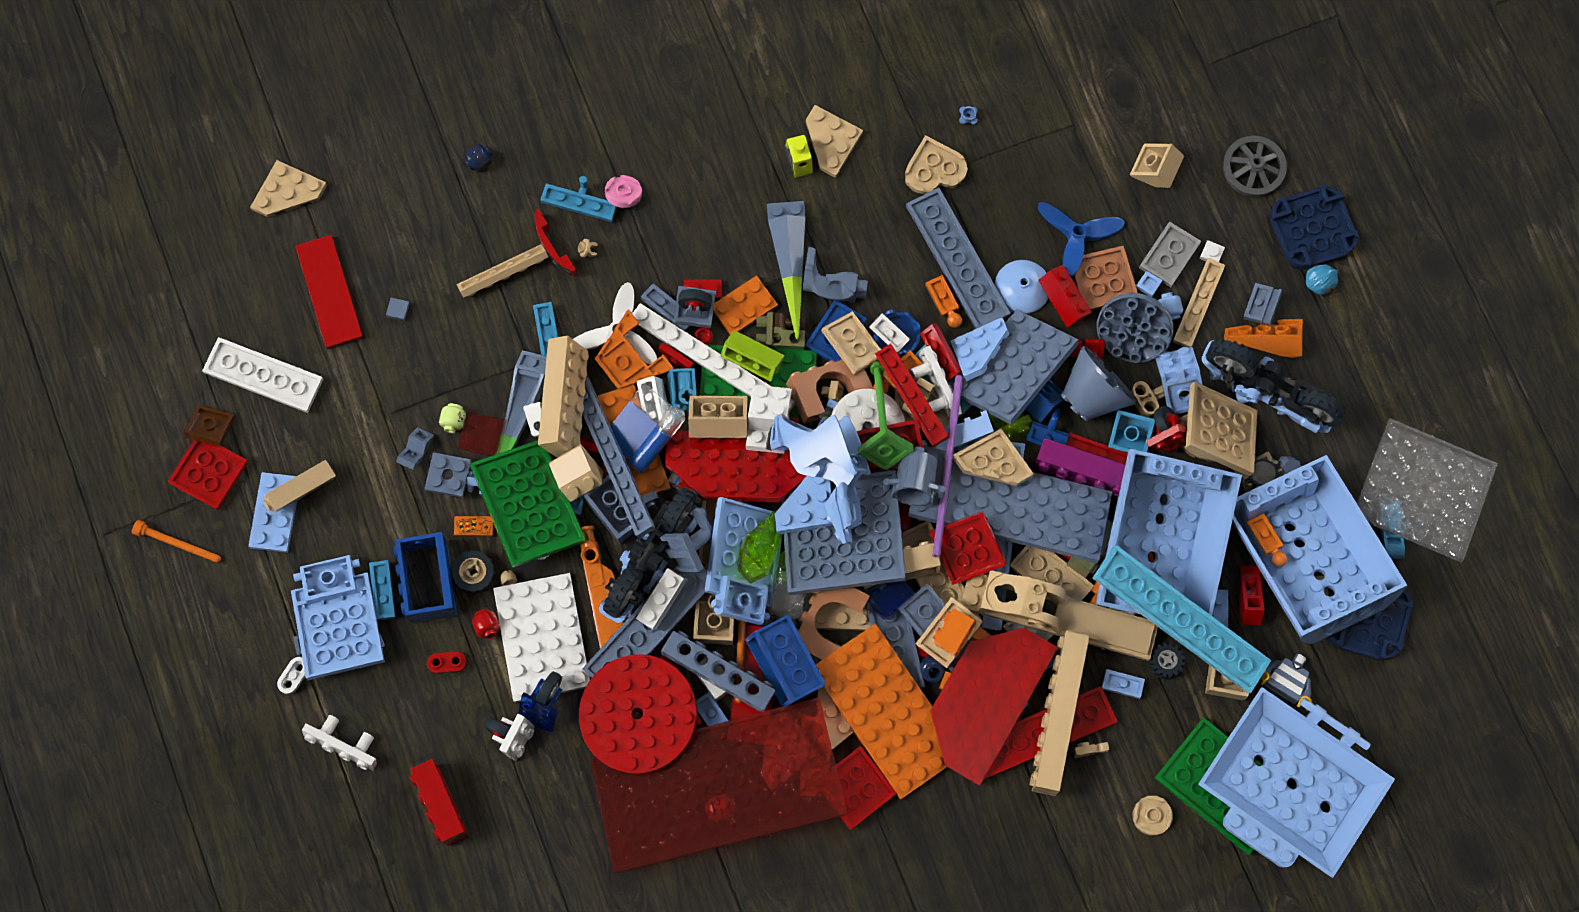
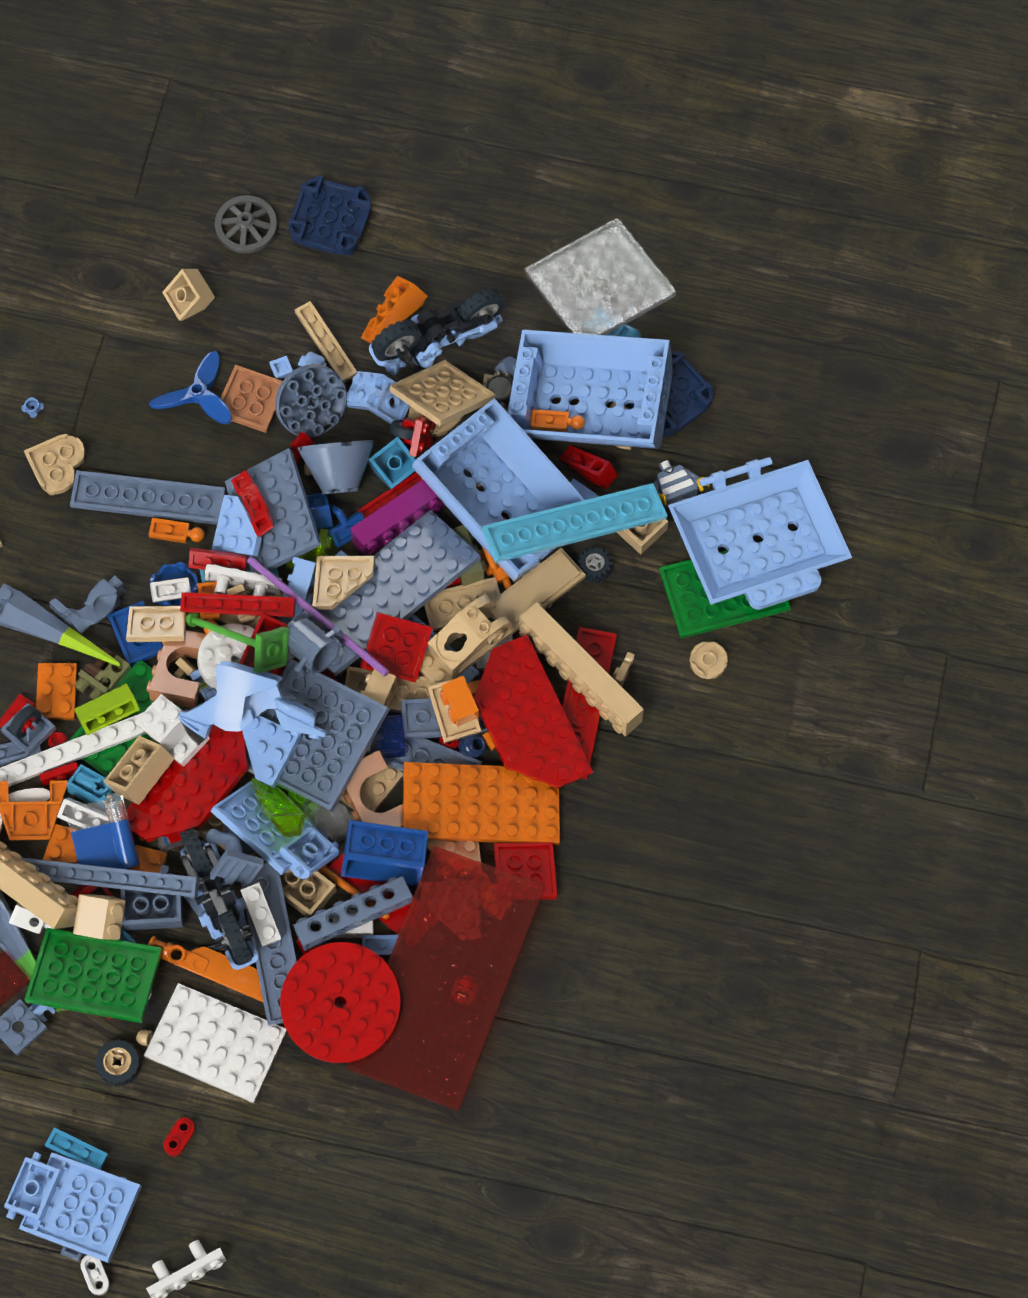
camera: 55 degrees left, 5 degrees down
blue hose [393,532,458,623] -> none
red brick [409,759,469,846] -> none
orange tile [454,516,494,537] -> none
red head [472,609,500,639] -> none
white plate [484,714,534,761] -> none
clear blue plate [518,671,562,733] -> none
light blue dish [995,260,1049,314] -> none
red brick [1038,265,1092,328] -> none
light blue plate [1102,669,1145,699] -> none
tan beam [1131,381,1165,418] -> none
light grey plate [1139,222,1201,288] -> none
white plate [1200,240,1225,262] -> none
sand blue plate [1244,283,1282,326] -> none
dark azure hair [1306,264,1338,295] -> none
none -> red slope [231,470,275,537]

